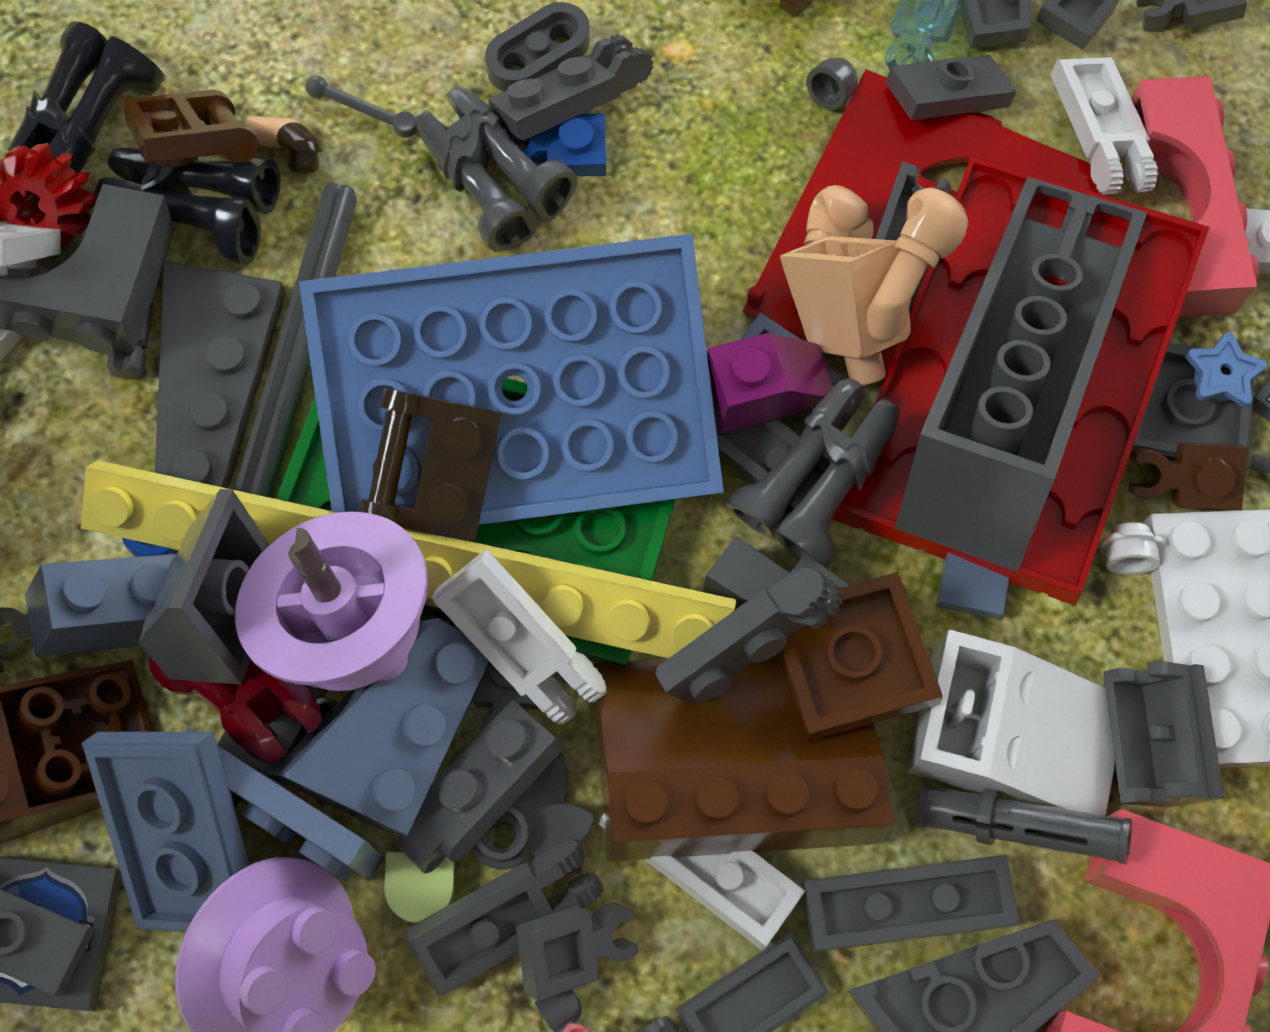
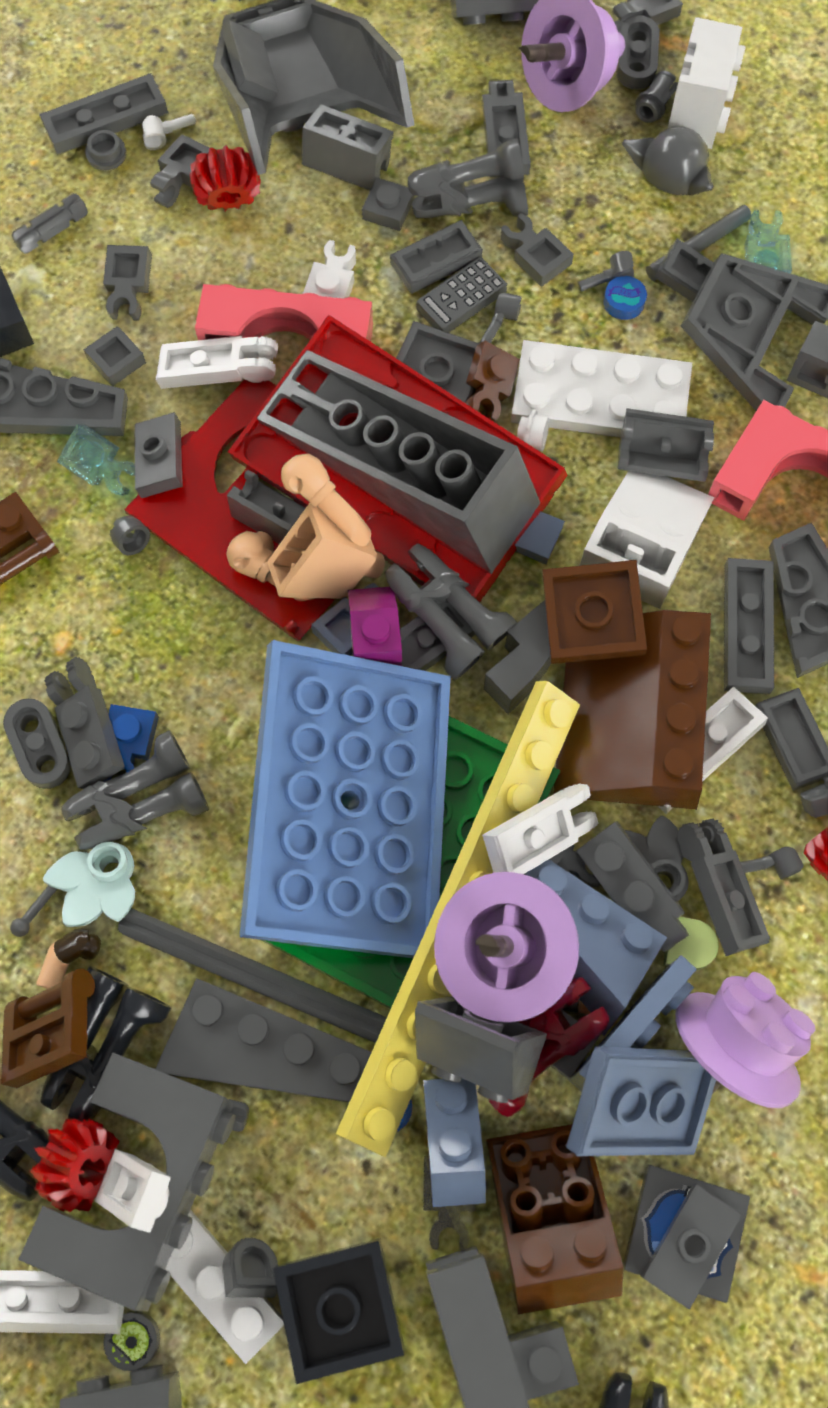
camera: 75 degrees left, 0 degrees up
dark brown plate [359,388,502,542] -> none
dark grey plate [516,903,638,1002] -> none
dark grey hinge [655,566,843,705] -> none
dark grey pin [916,783,1133,864] -> none
medium blue plate [1185,332,1267,408] -> none
none -> light aqua plate [43,842,135,927]

